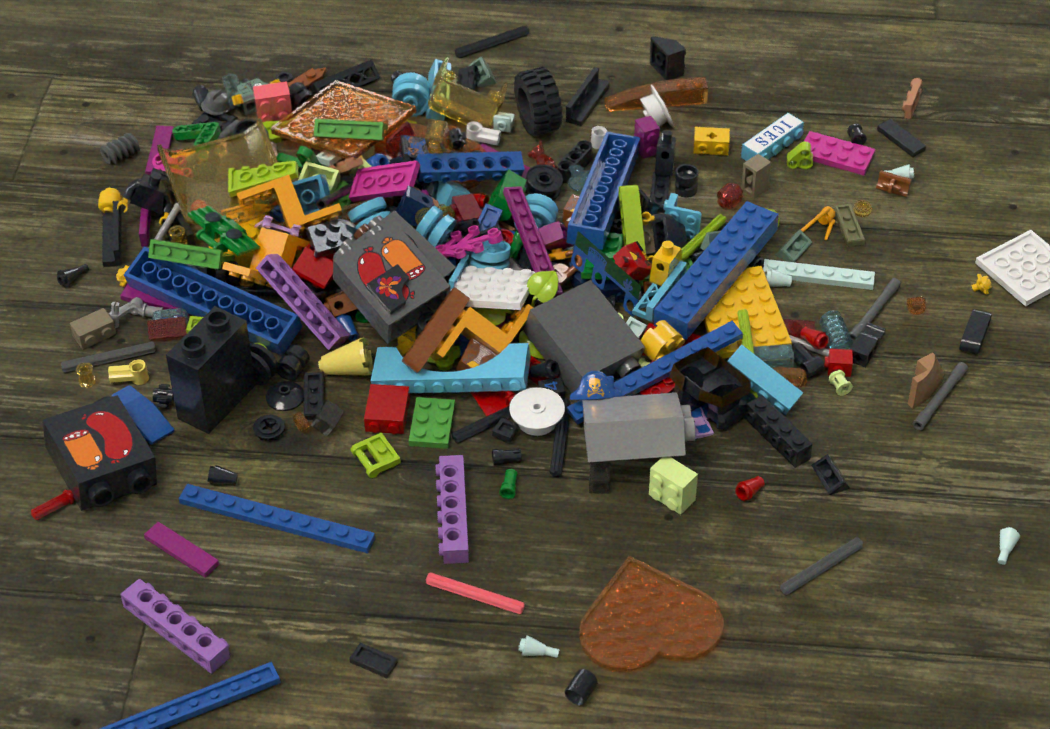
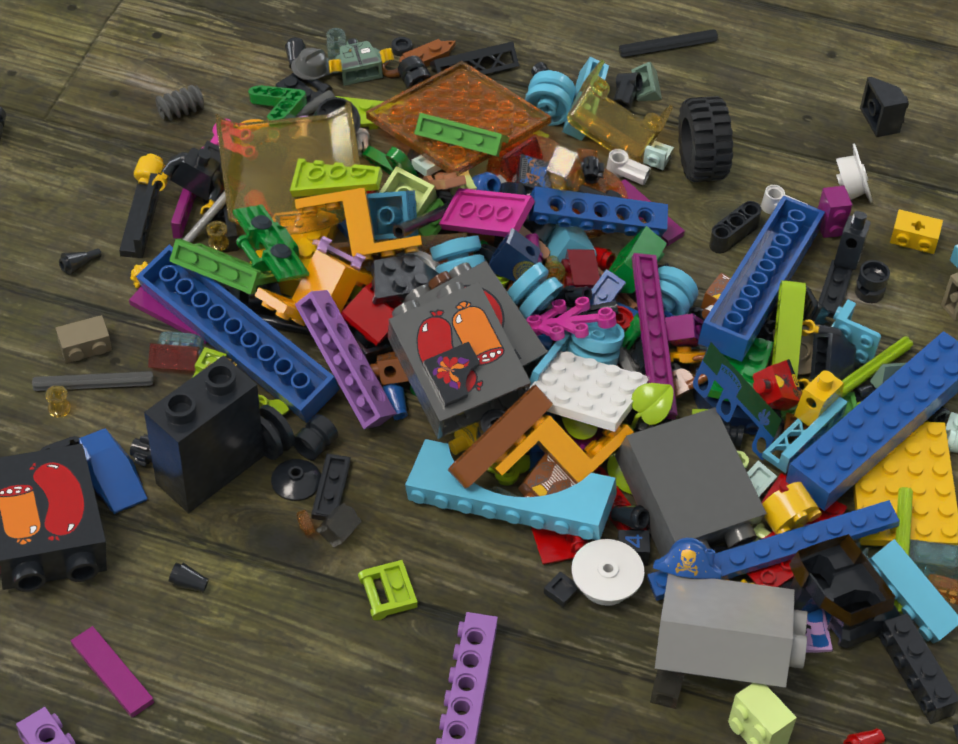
camera: 10 degrees right, 5 degrees up
light yellow piece [108,360,149,385] -> none
light grey pin [110,297,164,328] -> none
magenta tile [145,126,174,175] -> none
blue plate [179,484,375,553] -> none
coral brick [253,81,293,122] -> none
black gear [253,415,285,441] -> none
light yellow cone [318,337,373,376] -> none
red brick [364,384,410,434] -> none
bright green plate [409,397,455,449] -> none
black axle [452,405,511,443] -> none
black pin [492,449,521,465] -> none
green pin [499,469,518,499] -> none
black wheel [524,164,563,200] -> none
clear red animal [527,140,558,170] -> none
black axle [550,398,571,477] -> none
black fence [566,67,610,127] -> none
clear light blue plate [568,165,590,192] -> none
clear orange wedge [604,77,708,112] -> none
clear red head [717,183,743,209] -> none

